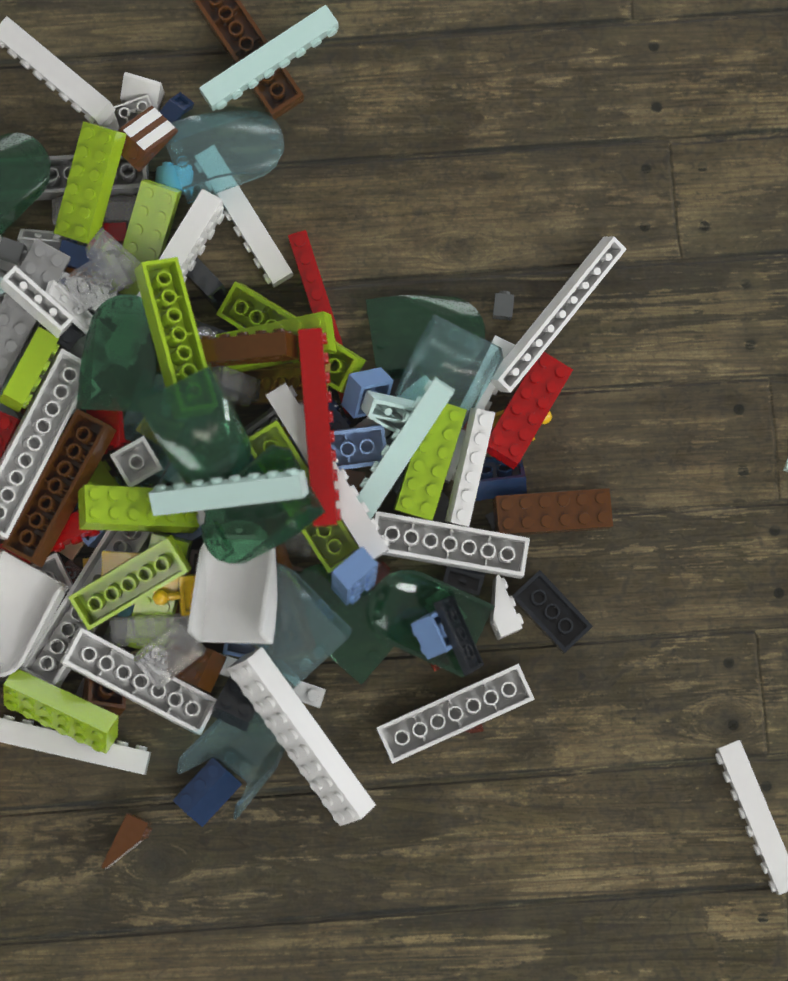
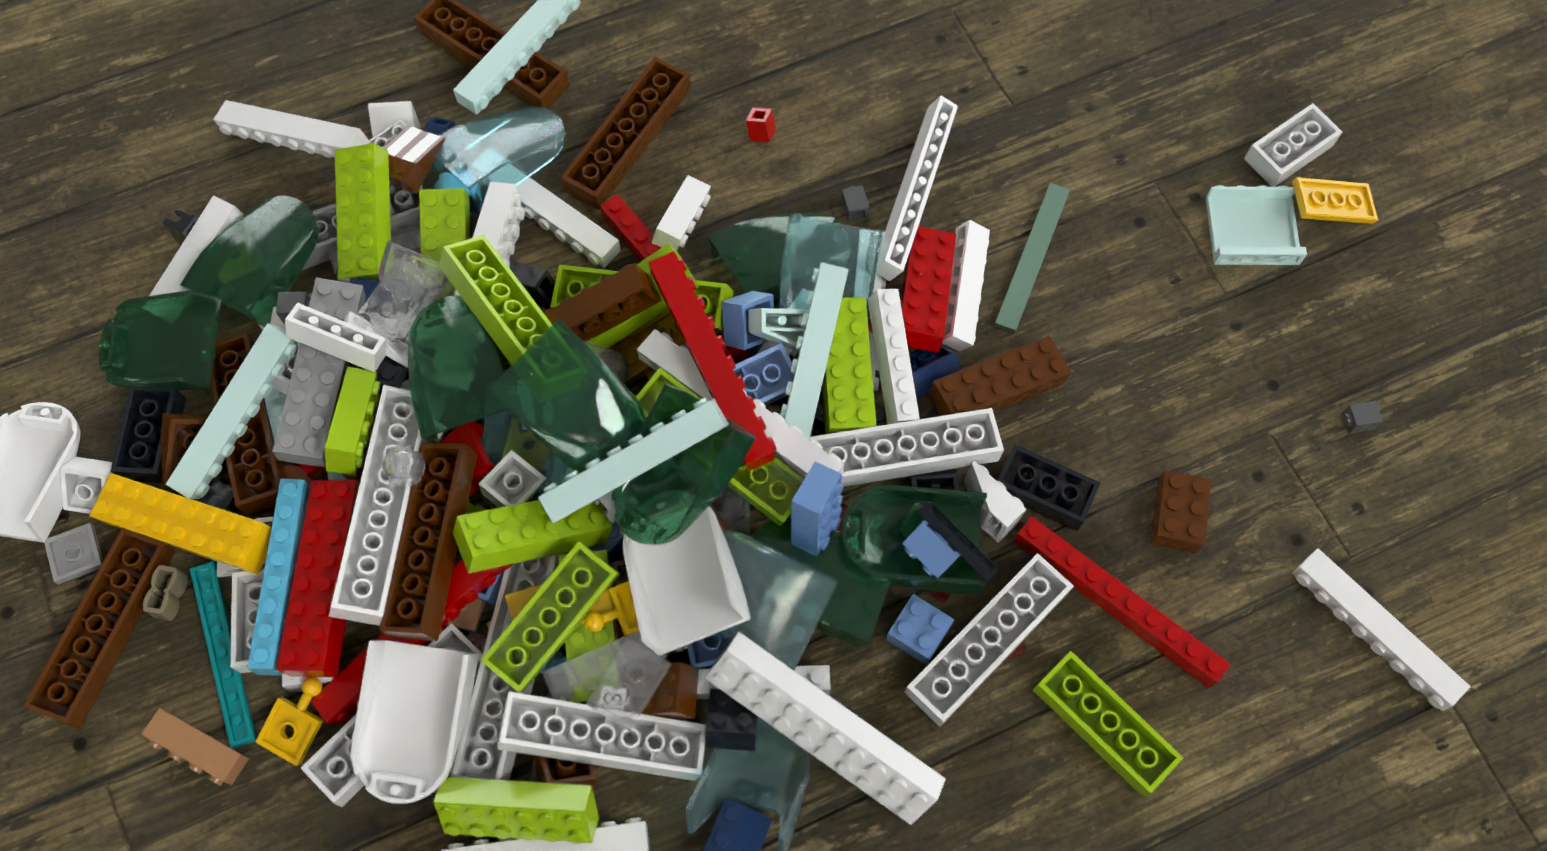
camera: 20 degrees left, 15 degrees down
none -> clear piece [382,446,425,486]
none -> reddish brown brick [561,57,691,210]
none -> white brick [652,175,711,251]
none -> red brick [746,108,776,142]
none -> medium blue brick [886,594,954,666]
none -> white brick [942,220,990,351]
none -> sand green tile [994,183,1070,333]
none -> red brick [1014,516,1230,688]
none -> lime brick [1033,651,1183,798]
none -> reddish brown brick [1151,470,1212,553]

